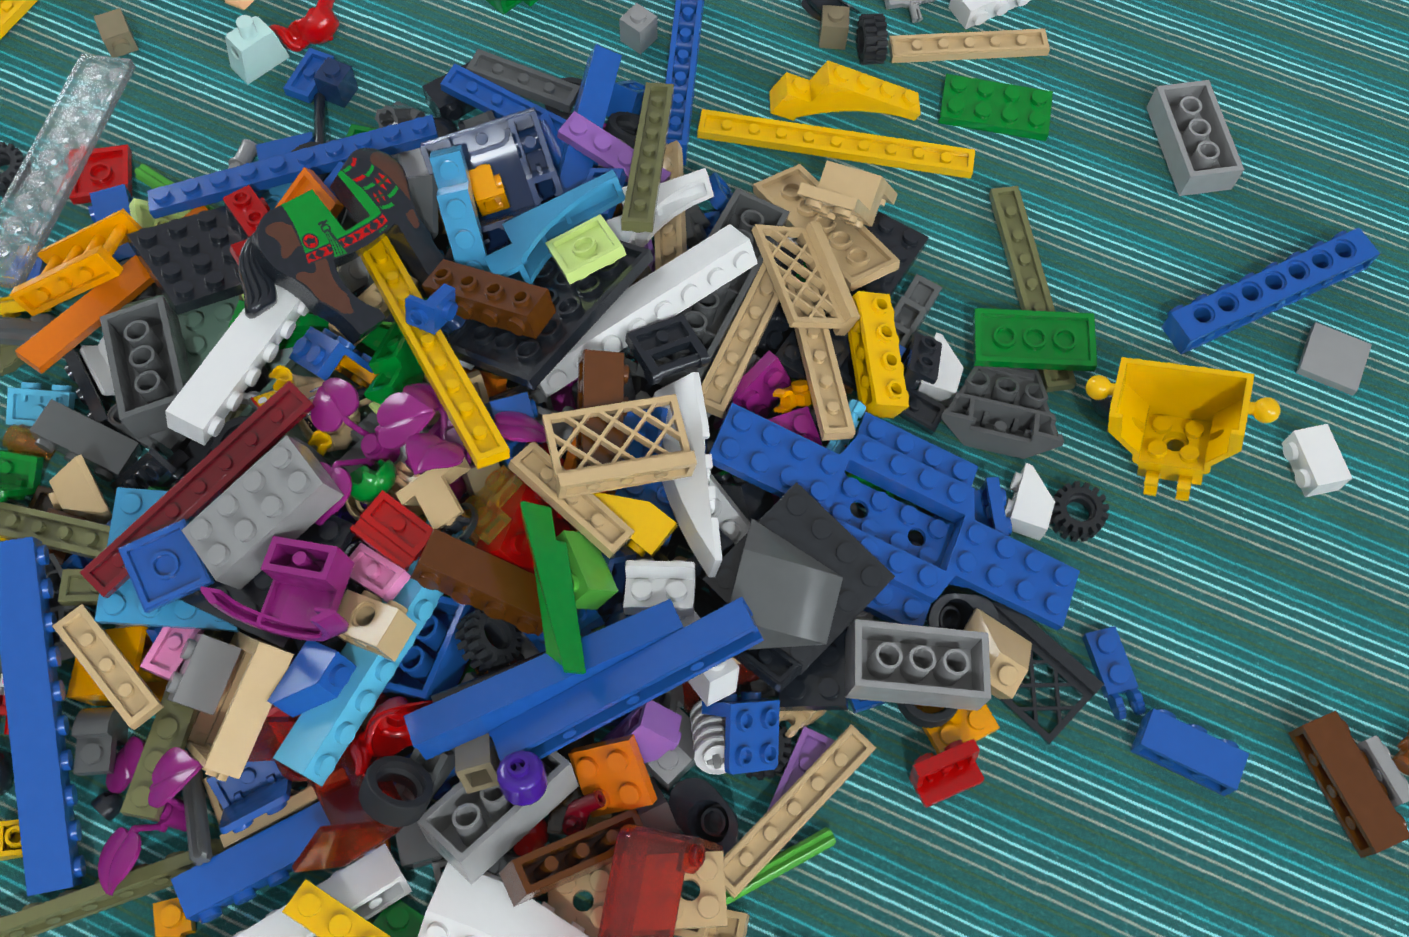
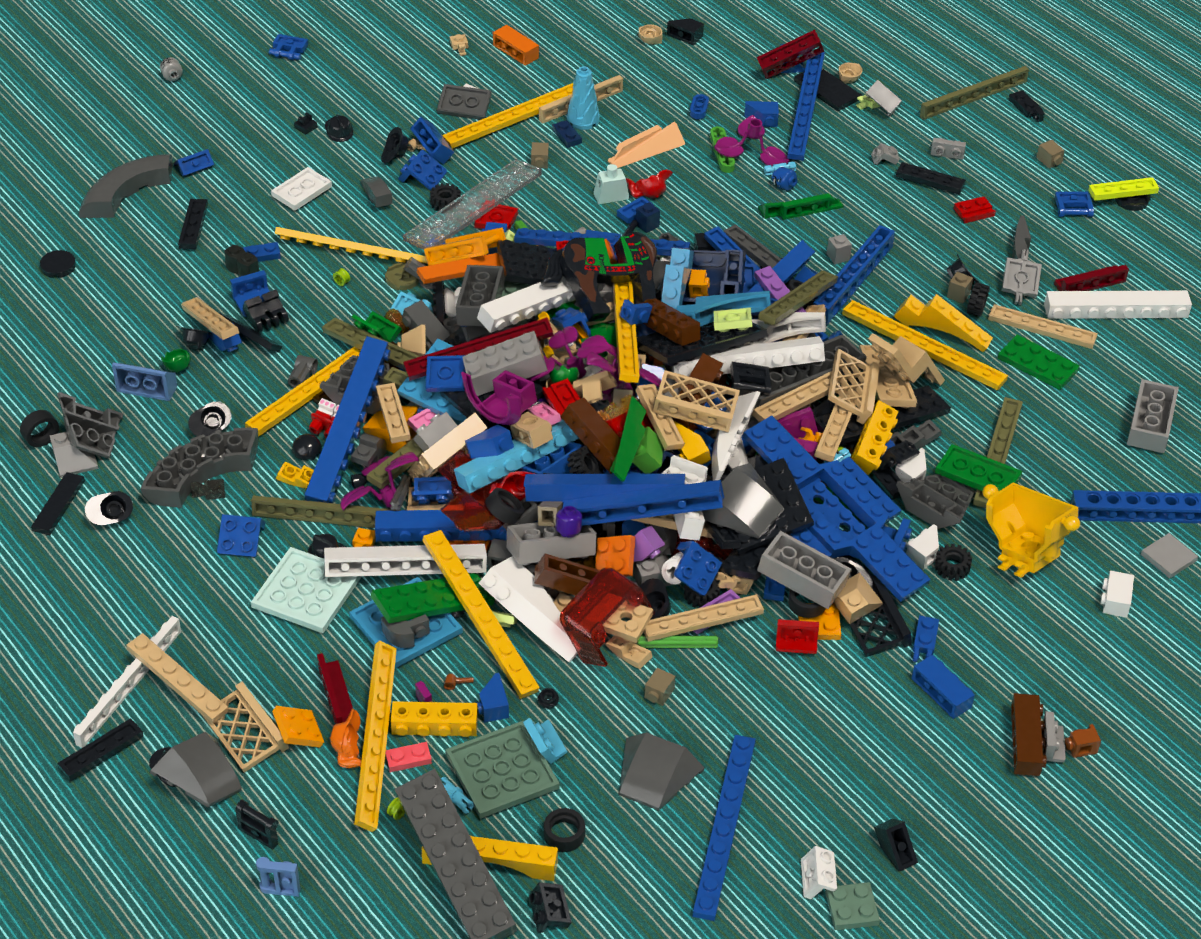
camera: 30 degrees right, 20 degrees down
dark red arm [562,790,606,836] -> none

